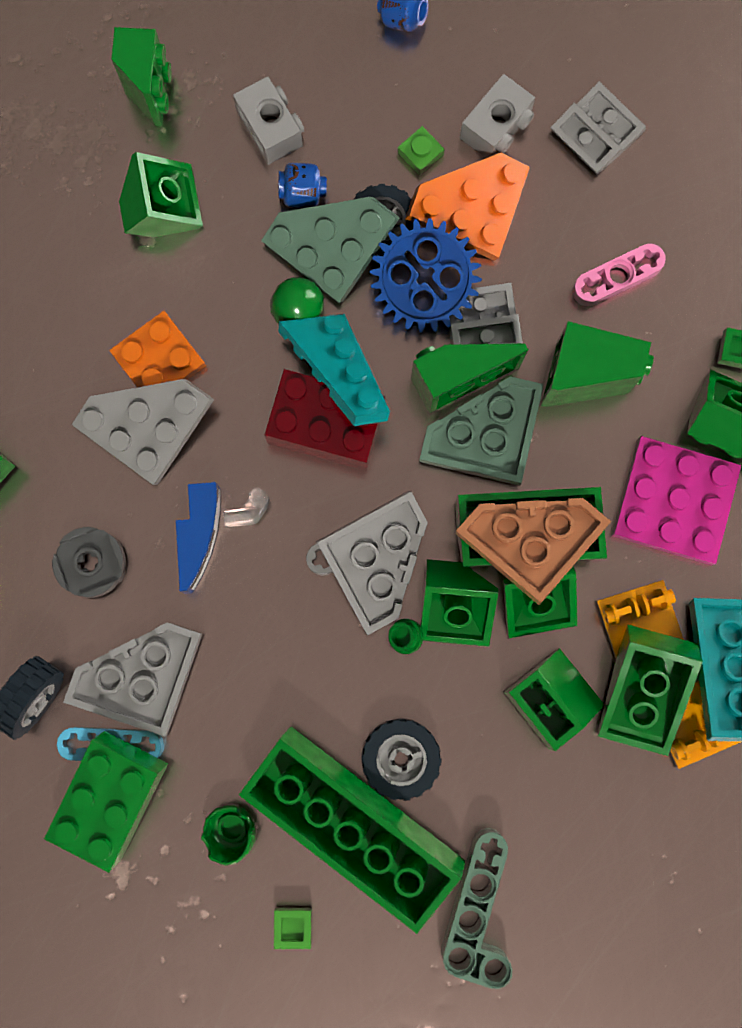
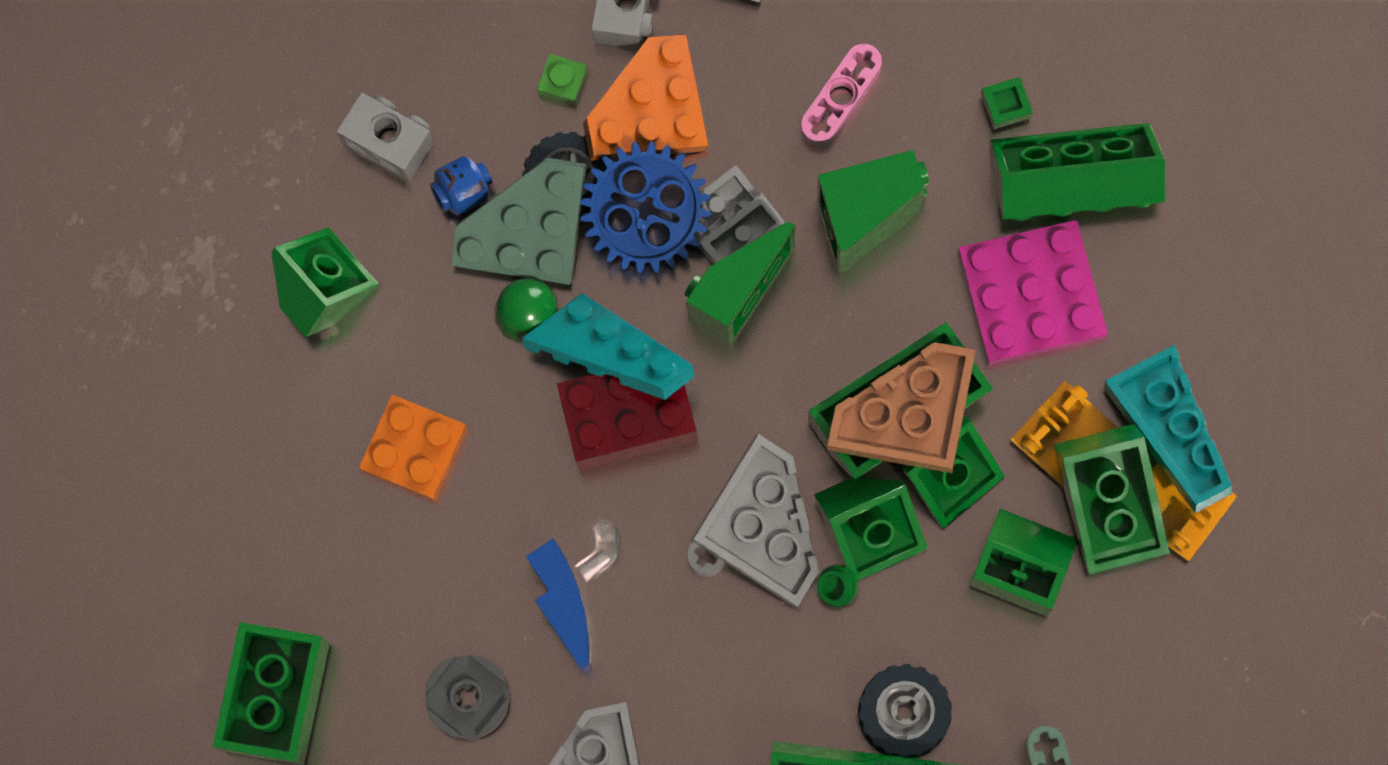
camera: 20 degrees left, 5 degrees down
light grey plate [72,379,214,485] -> none
green slope [111,27,172,127] -> none
sand green plate [419,376,544,486] -> none

